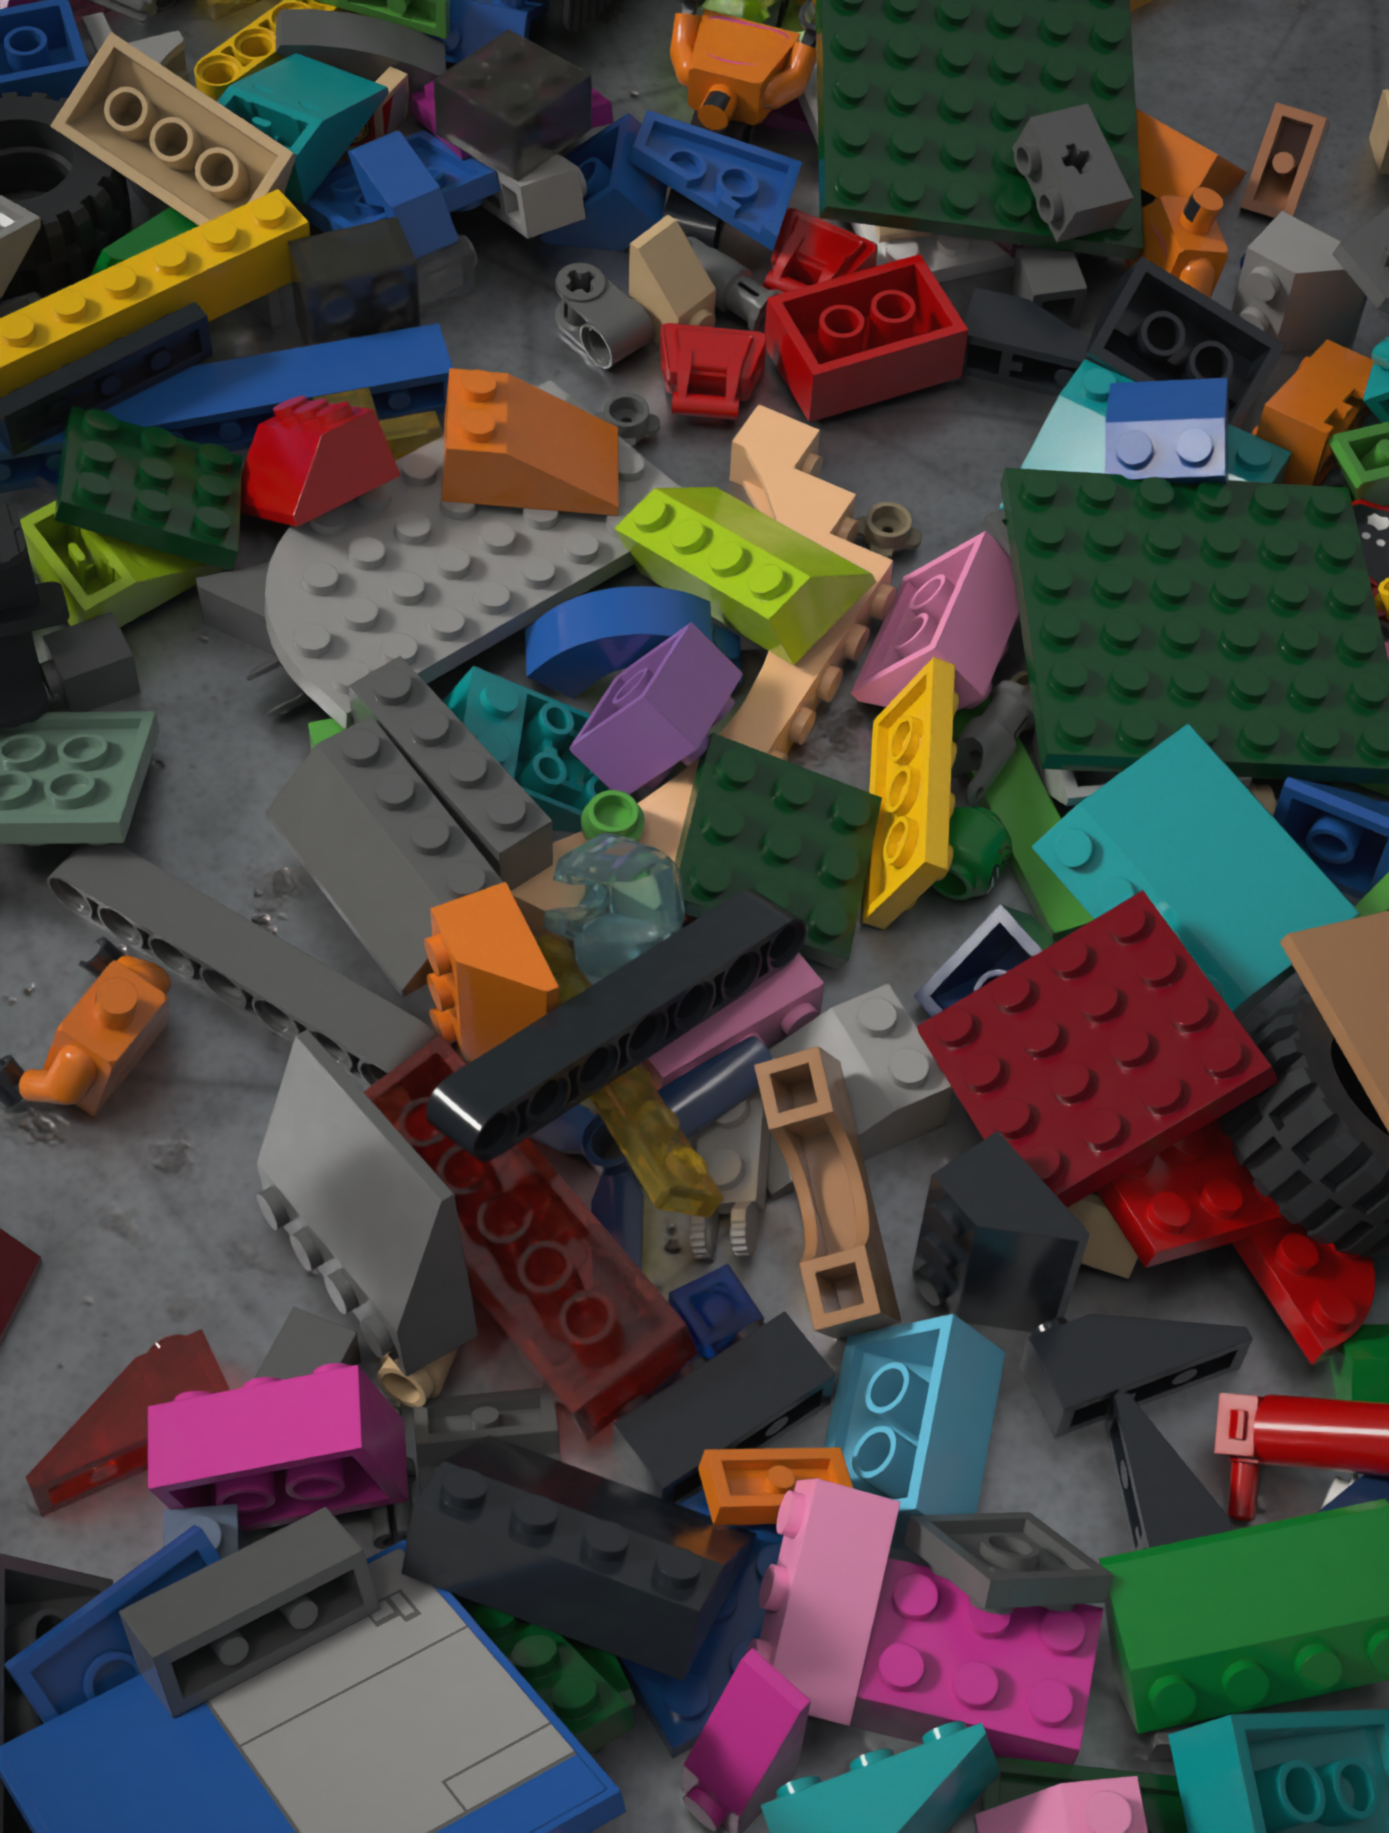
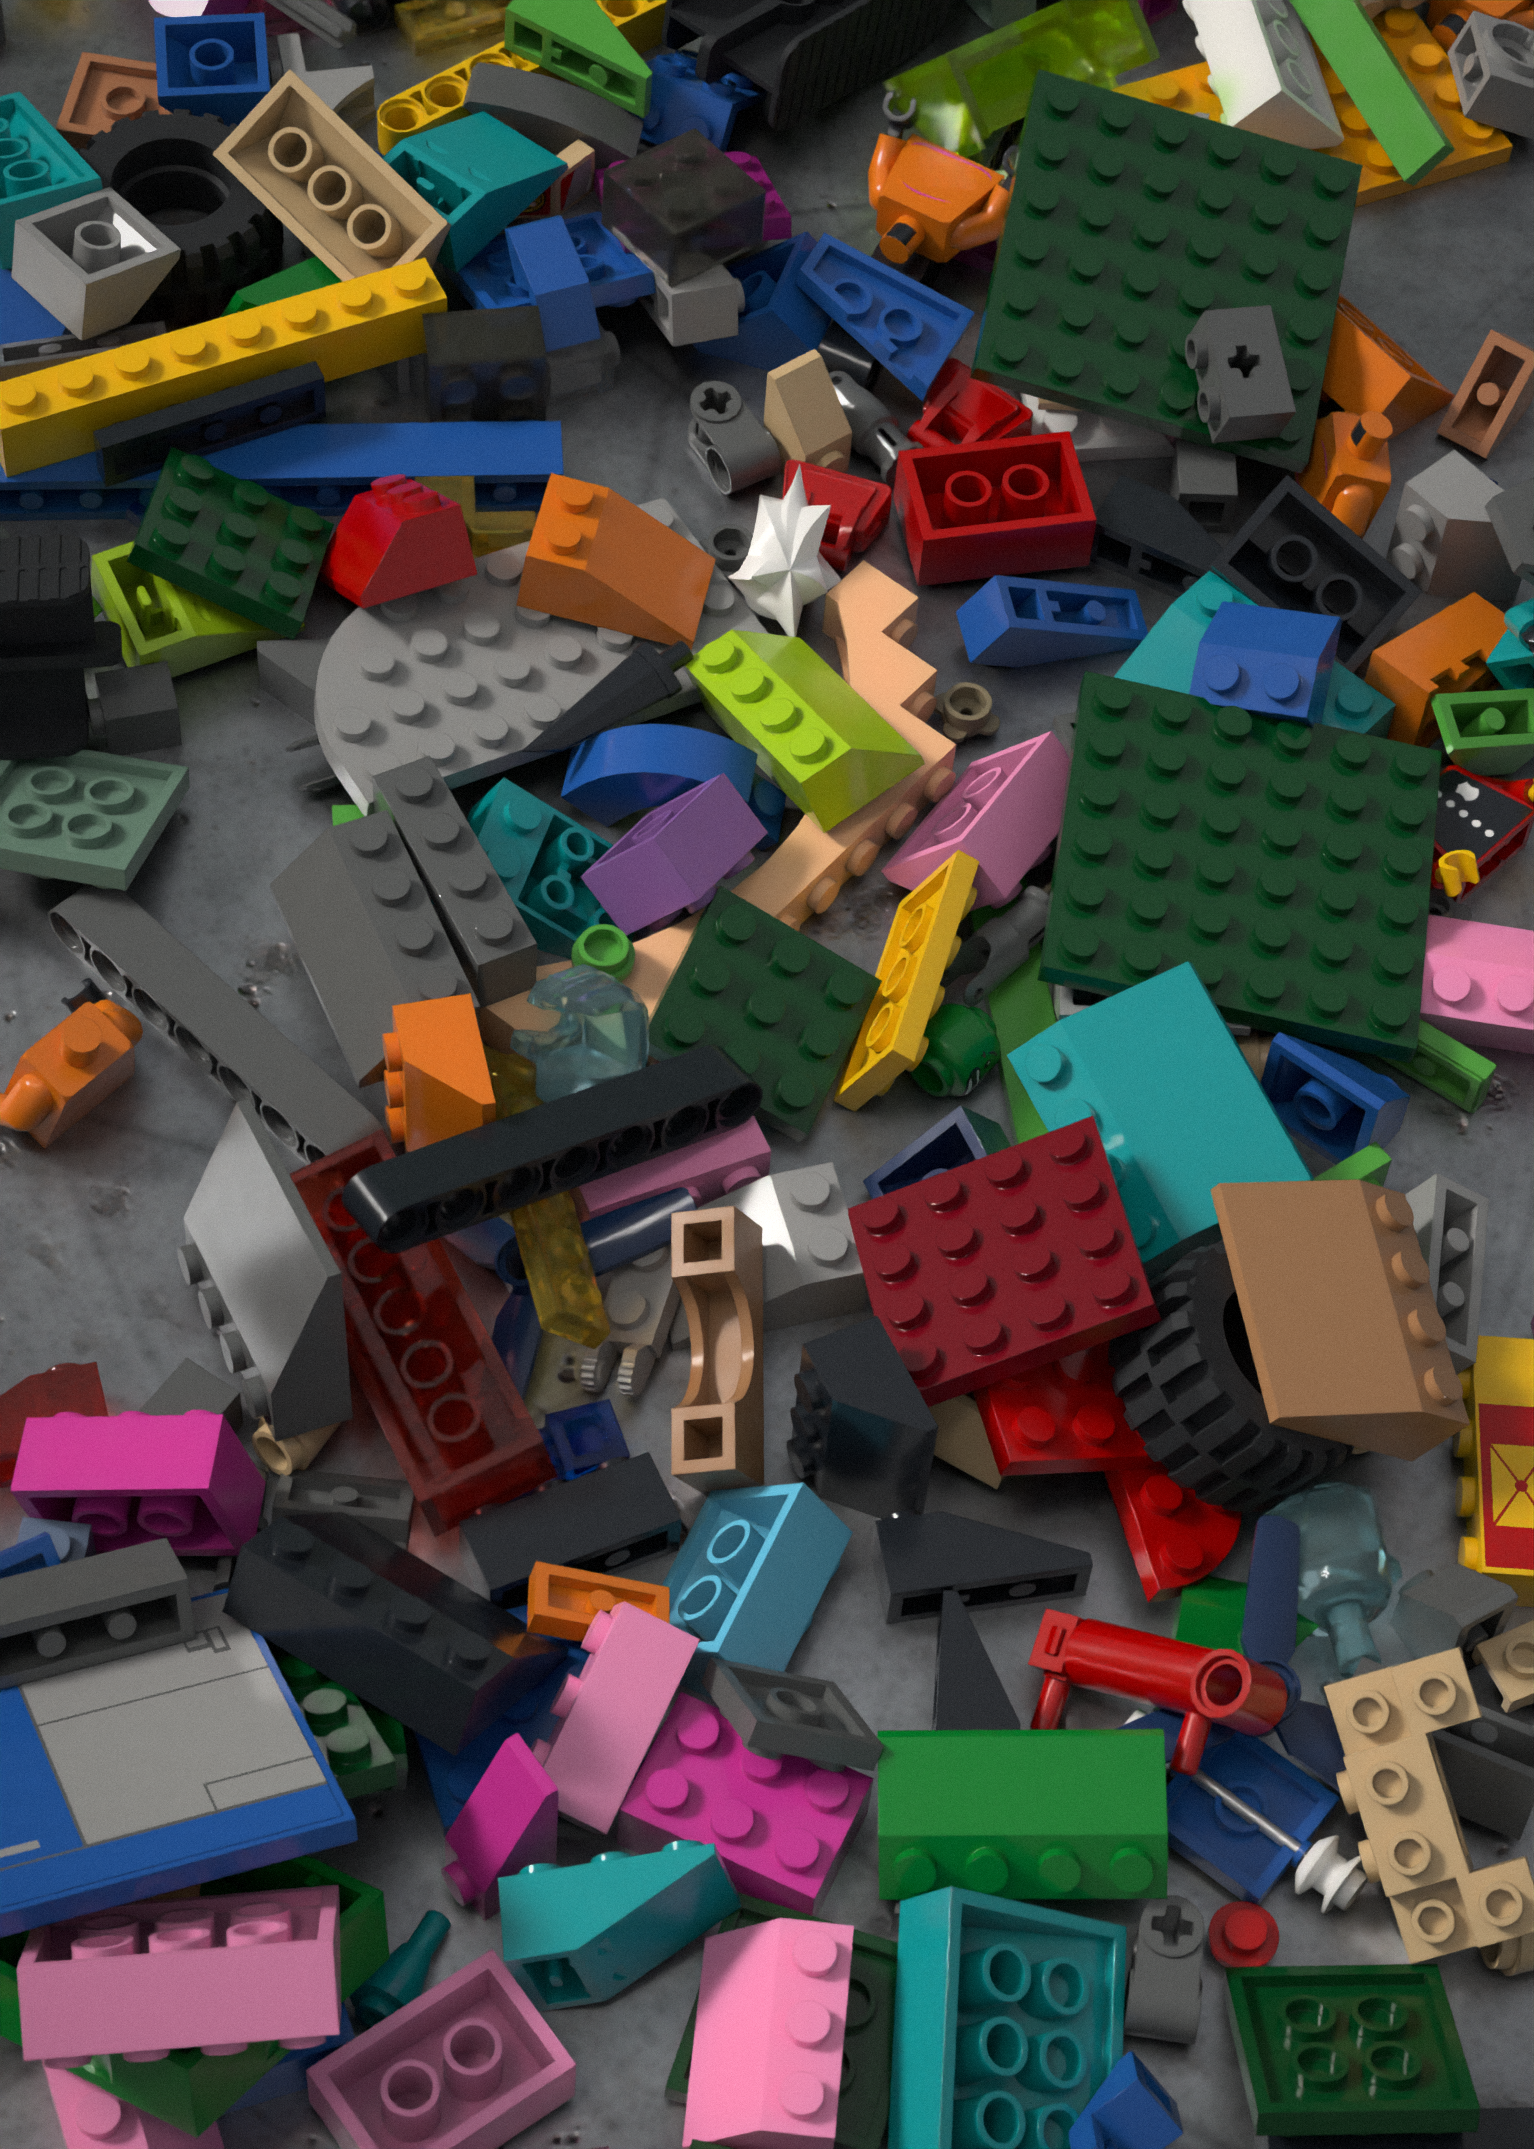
camera: 10 degrees right, 0 degrees up
none -> black bar [521,641,693,752]
none -> white hair [728,464,842,637]
none -> blue slope [956,575,1148,668]

